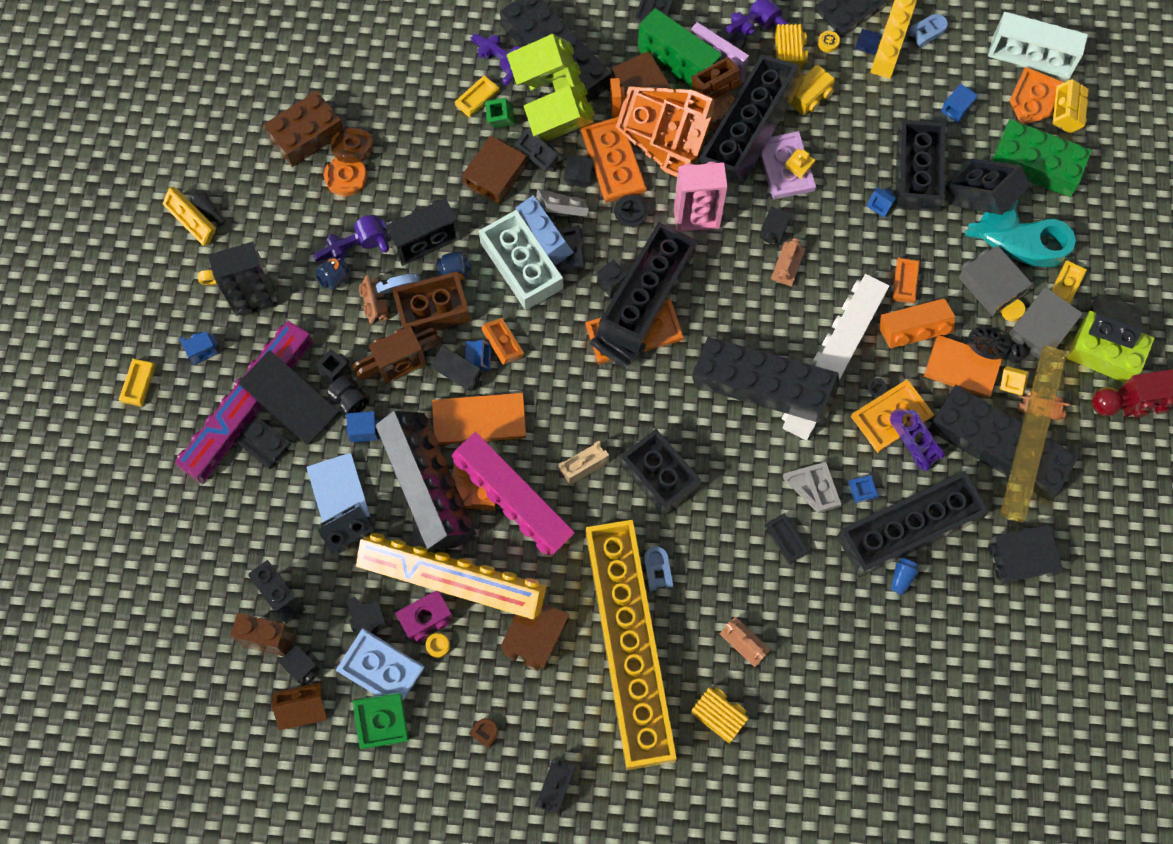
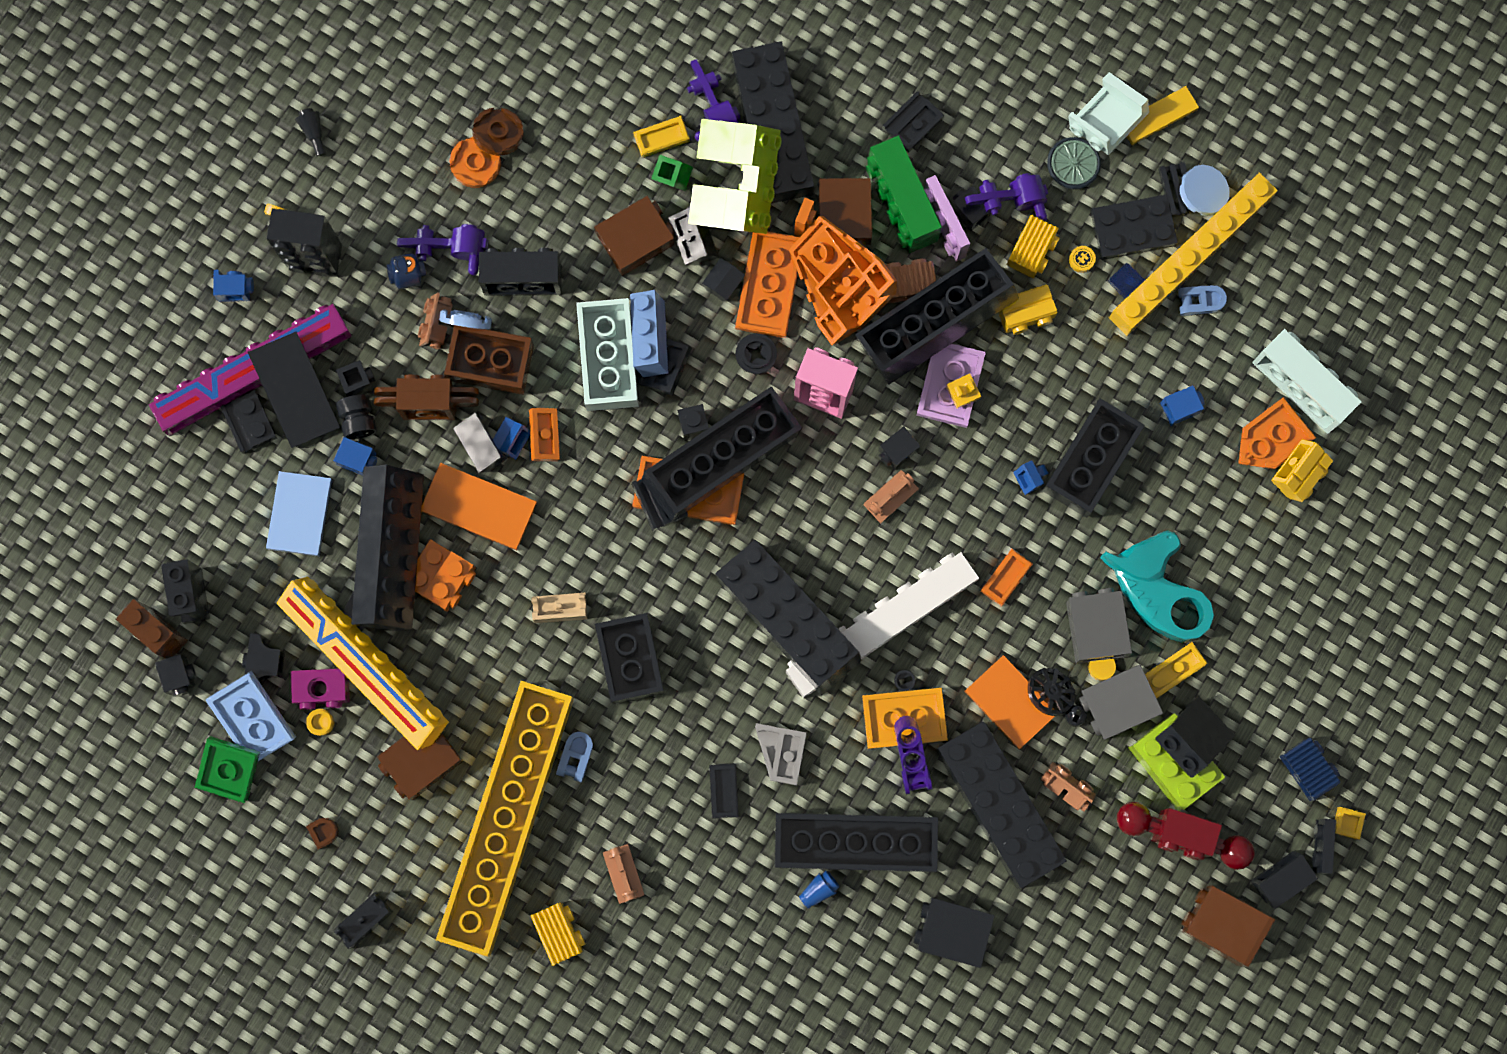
camera: 25 degrees right, 10 degrees up
yellow tile [119,359,156,407] -> none
yellow tile [163,186,216,246] -> none
reddish brown brick [263,90,344,167] -> none
reddish brown panel [272,682,327,731] -> none
black brick [317,502,373,554] -> none
dark blue head [438,251,472,280] -> none
dark pink brick [452,431,575,556] -> none
light grey wing [536,189,589,216] -> none
reddish brown brick [691,57,740,99] -> none
blue tile [848,475,879,504] -> none
orange brick [880,298,955,349] -> none
black brick [945,158,1030,215] -> none
green brick [991,119,1092,197] -> none
clear yellow tile [1000,345,1067,523] -> none
yellow tile [1000,366,1029,395] -> none

